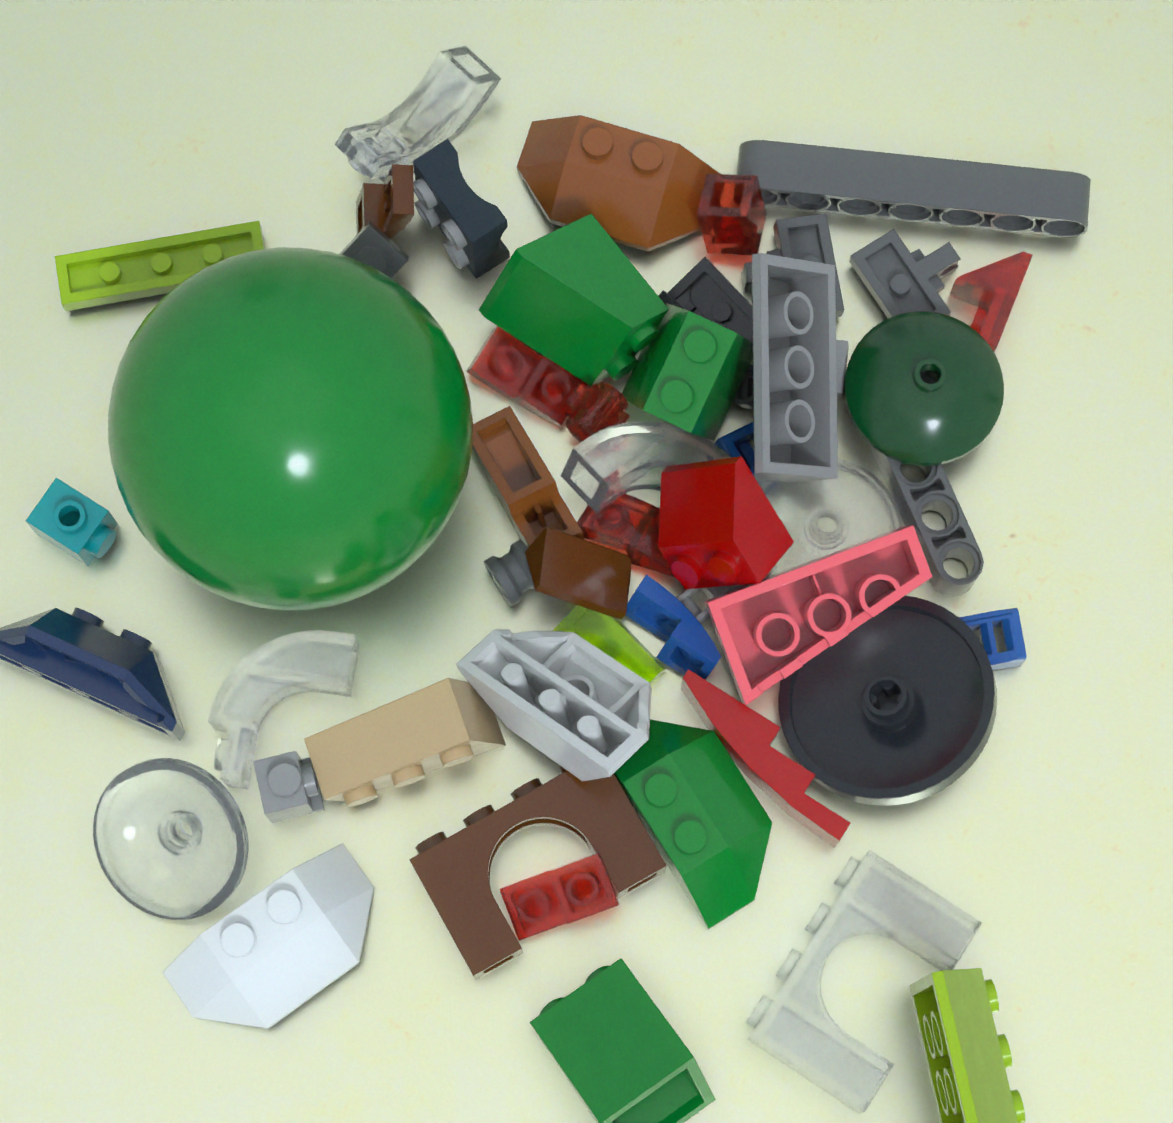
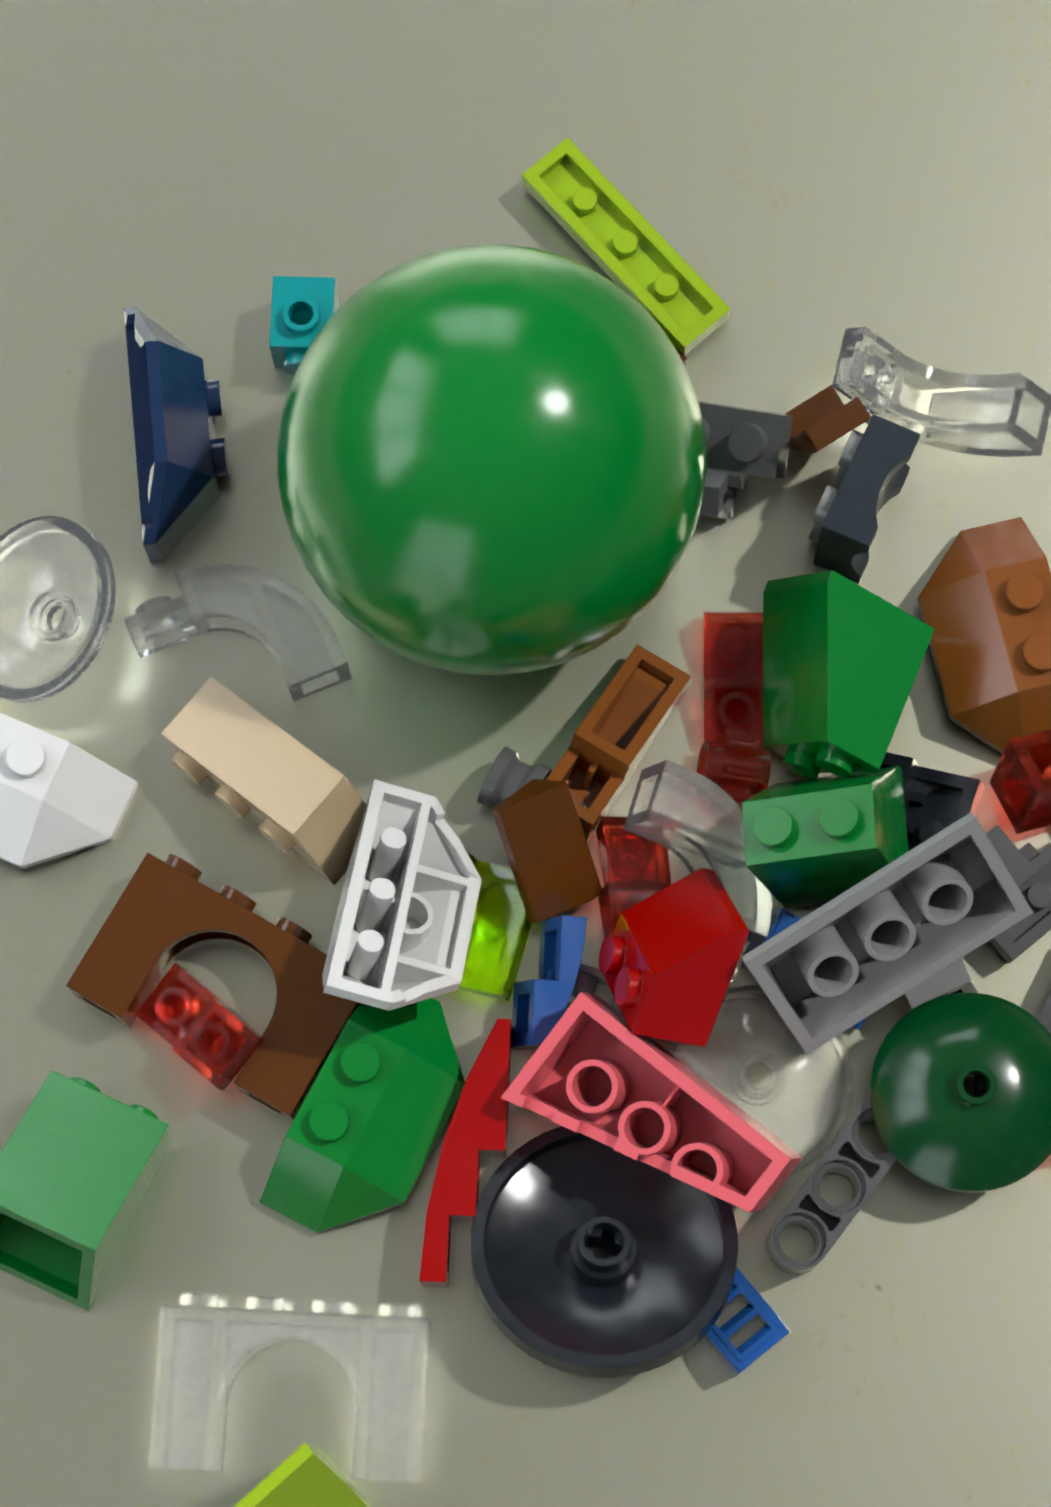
camera: 65 degrees right, 0 degrees up
light grey brick [253,751,325,823] -> none

